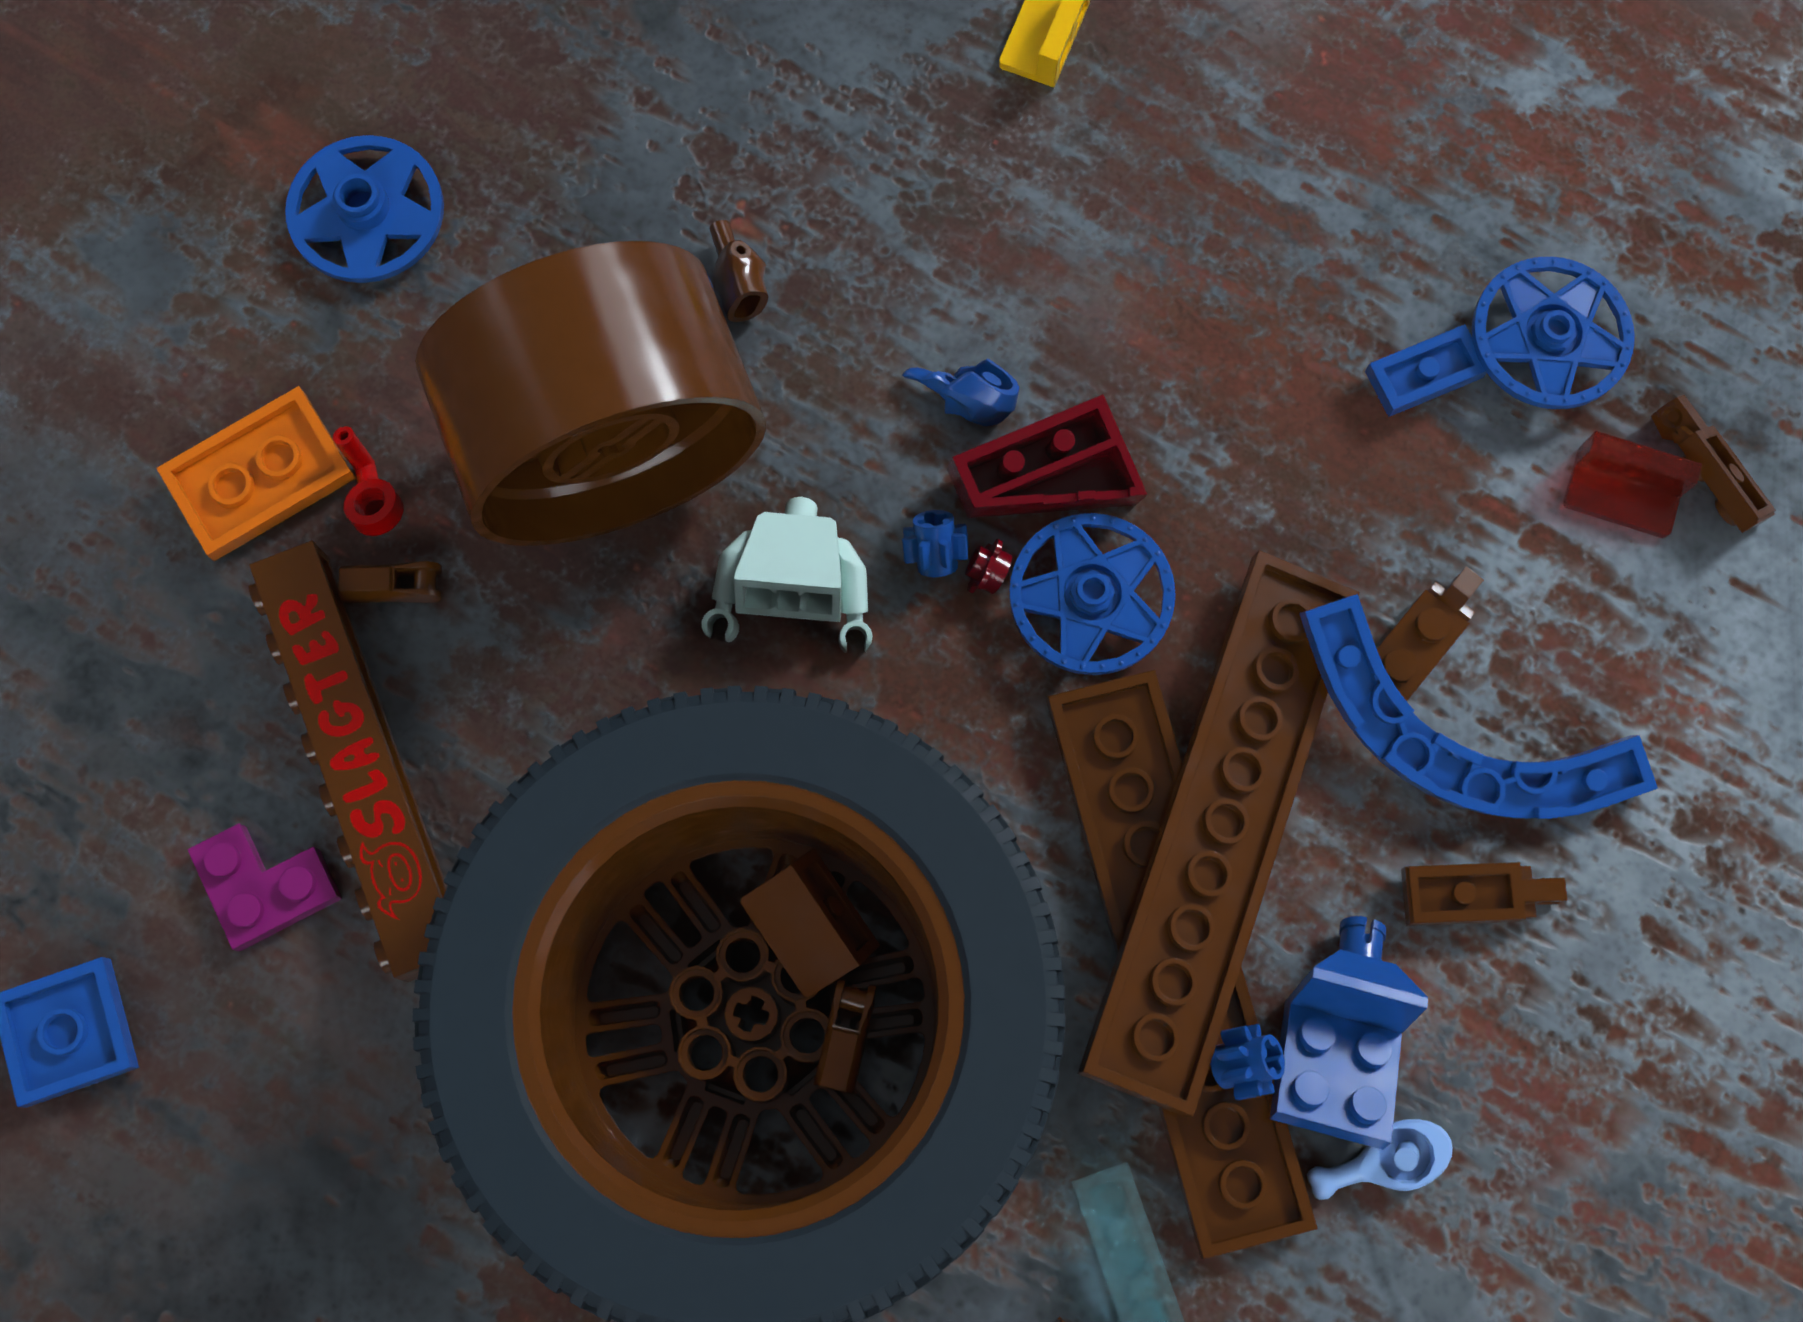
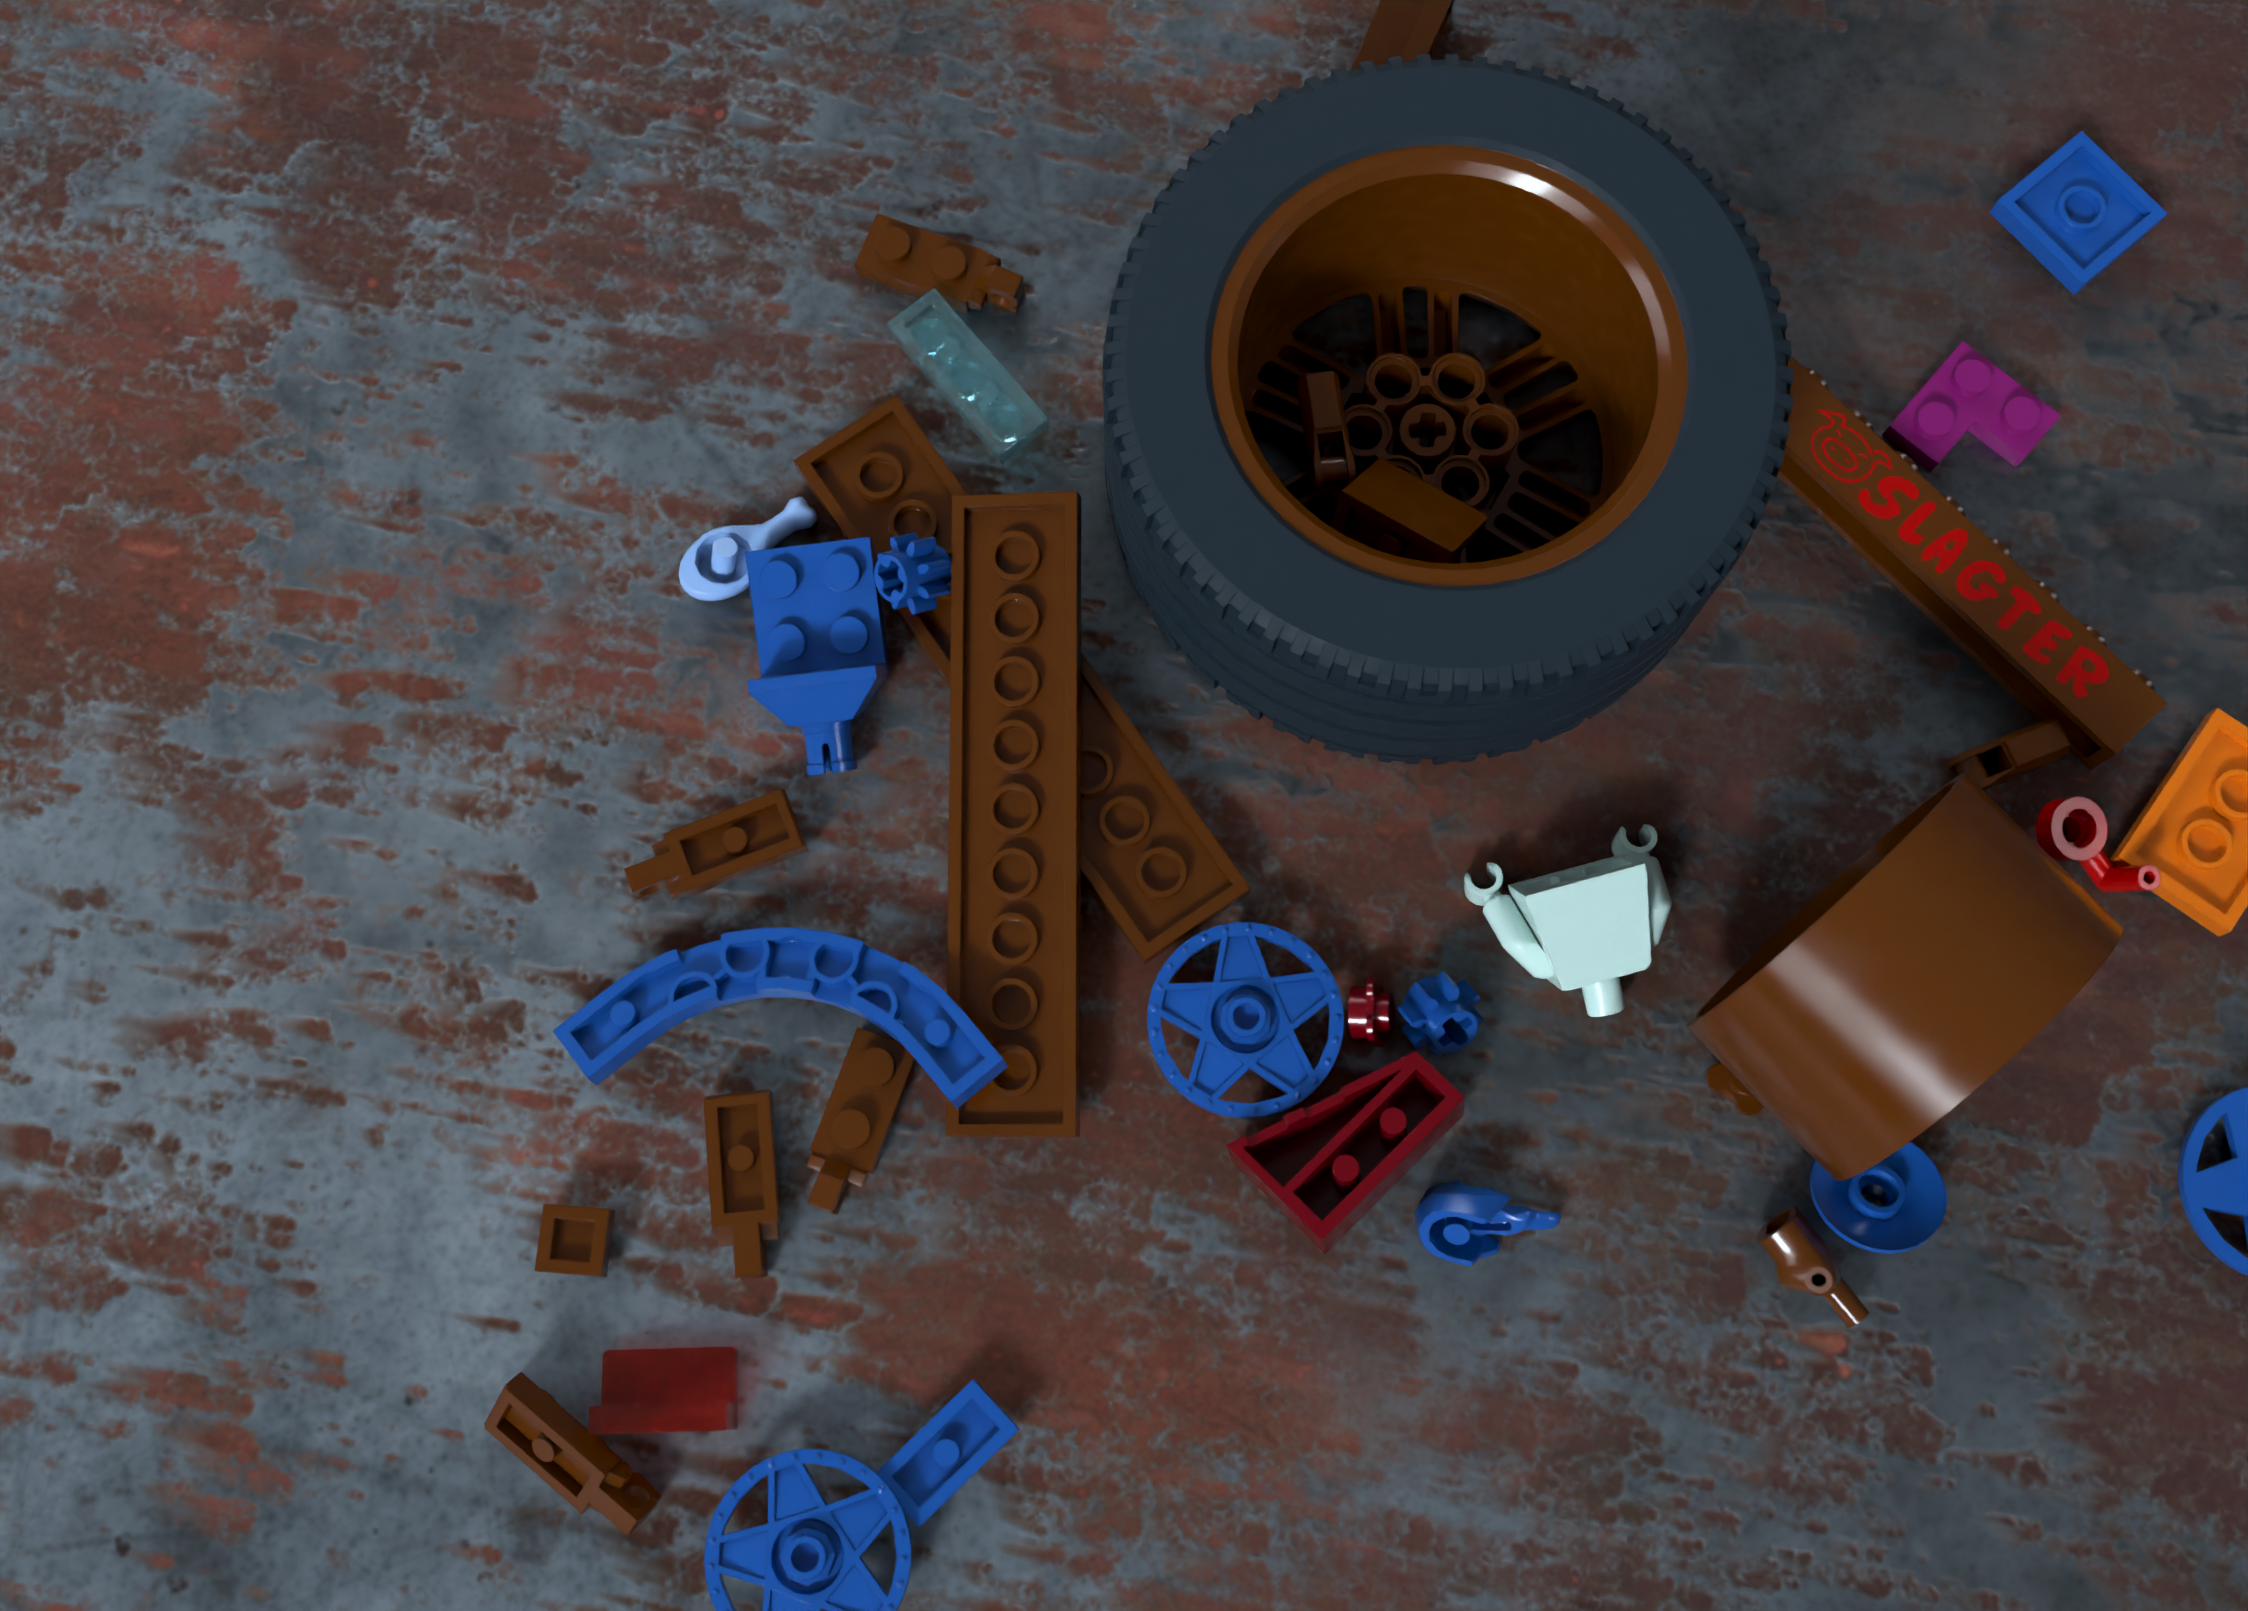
camera: 160 degrees right, 0 degrees up
none -> reddish brown plate [535,1204,615,1277]
none -> reddish brown hinge [703,1089,782,1280]

